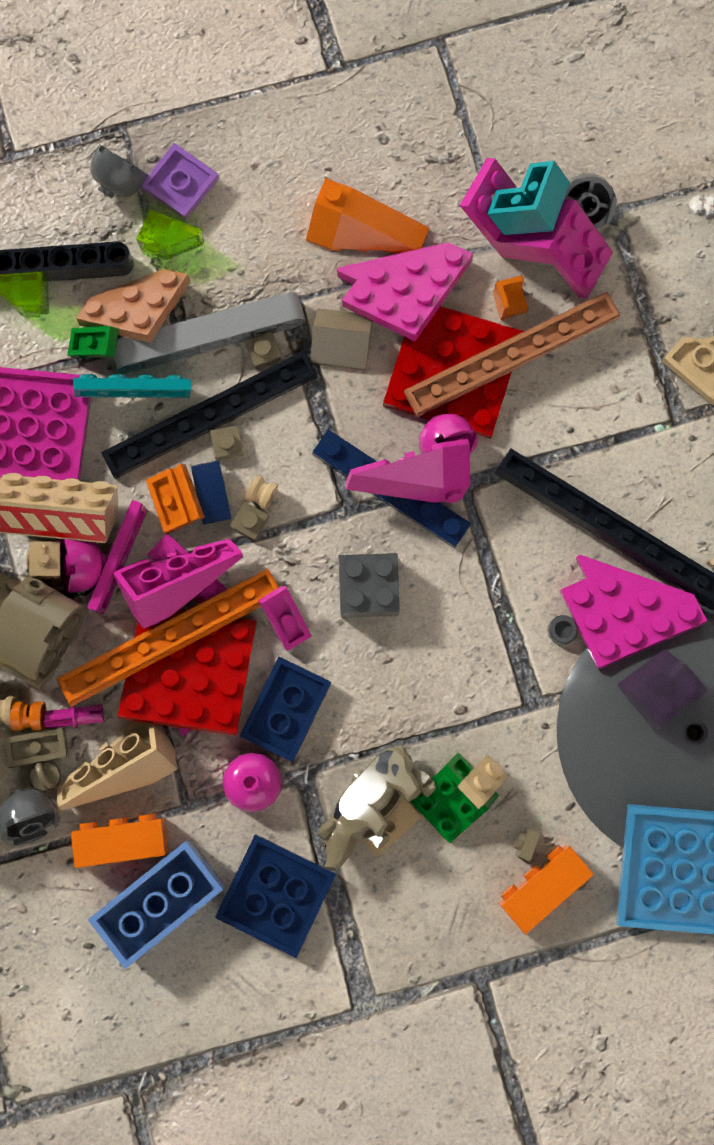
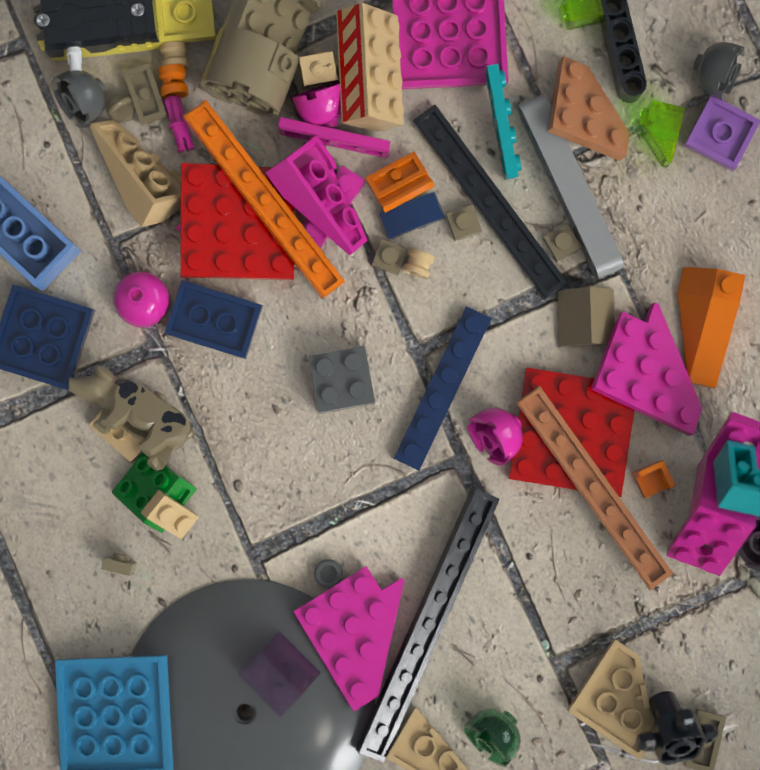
camera: 80 degrees right, 5 degrees up
green plate [67,326,119,359] -> none
orange brick [71,813,169,868] -> none
dark pink plate [258,585,312,651] -> none
dark pink wedge [345,439,470,503] -> none
orange brick [498,845,594,935] -> none

